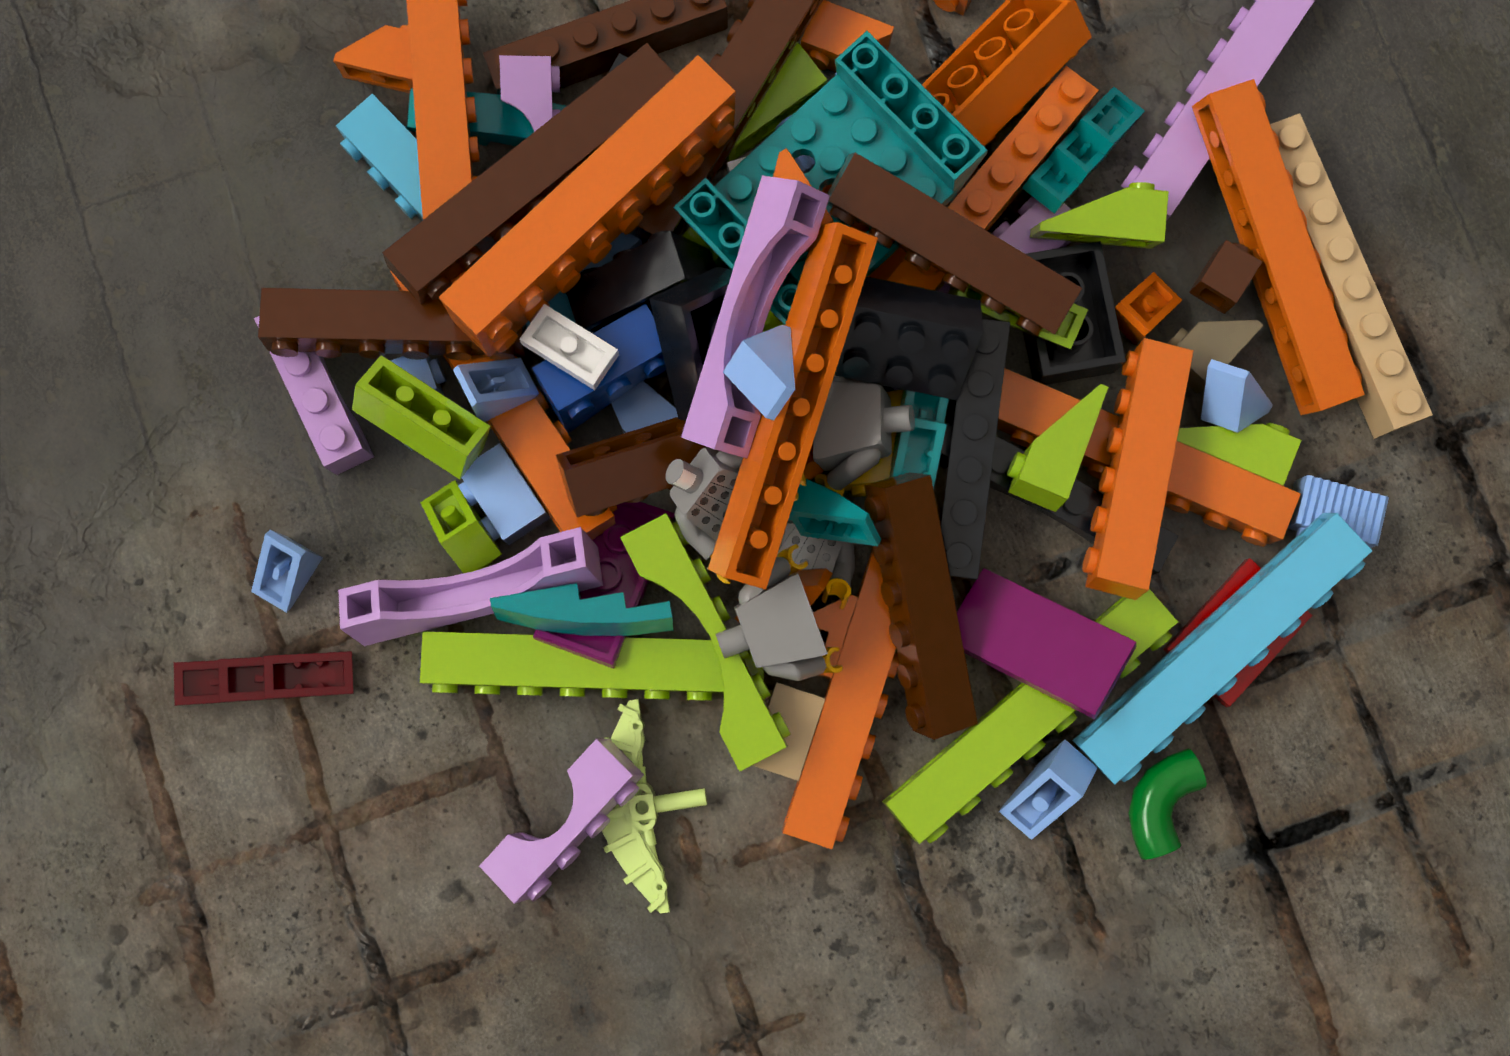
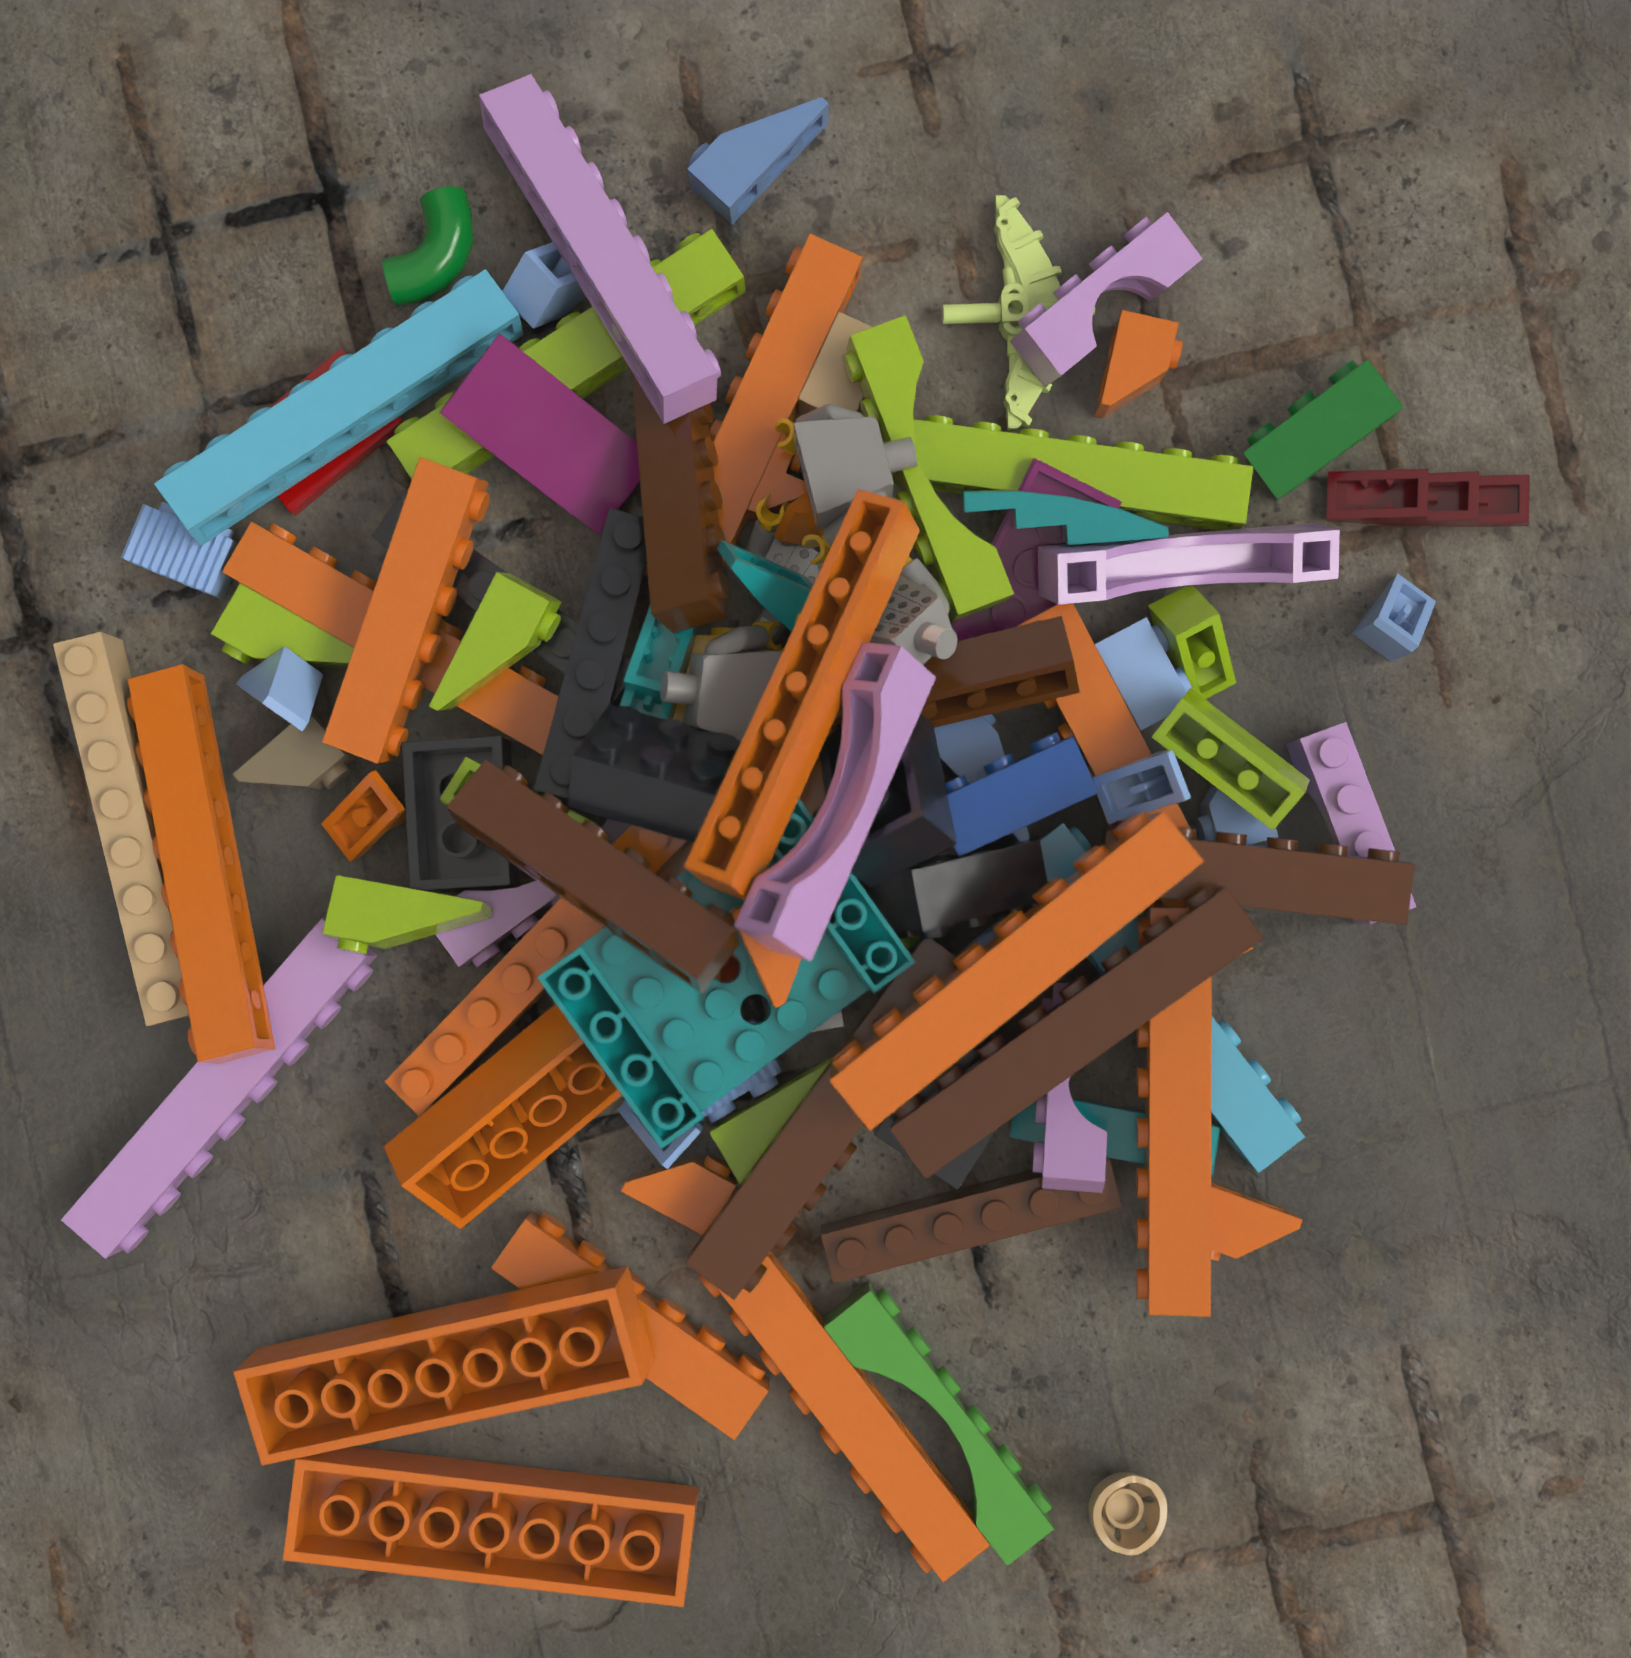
camera: 170 degrees left, 5 degrees up
white plate [519,304,619,390] -> none
light blue slope [723,324,795,421] -> none
teal slope [1022,87,1145,214] -> none
reddish brown brick [1189,240,1262,314] -> none
none -> lavender brick [479,74,721,424]
none -> medium blue slope [687,97,829,225]
none -> orange slope [1094,310,1183,418]
none -> green wedge [1243,359,1403,501]

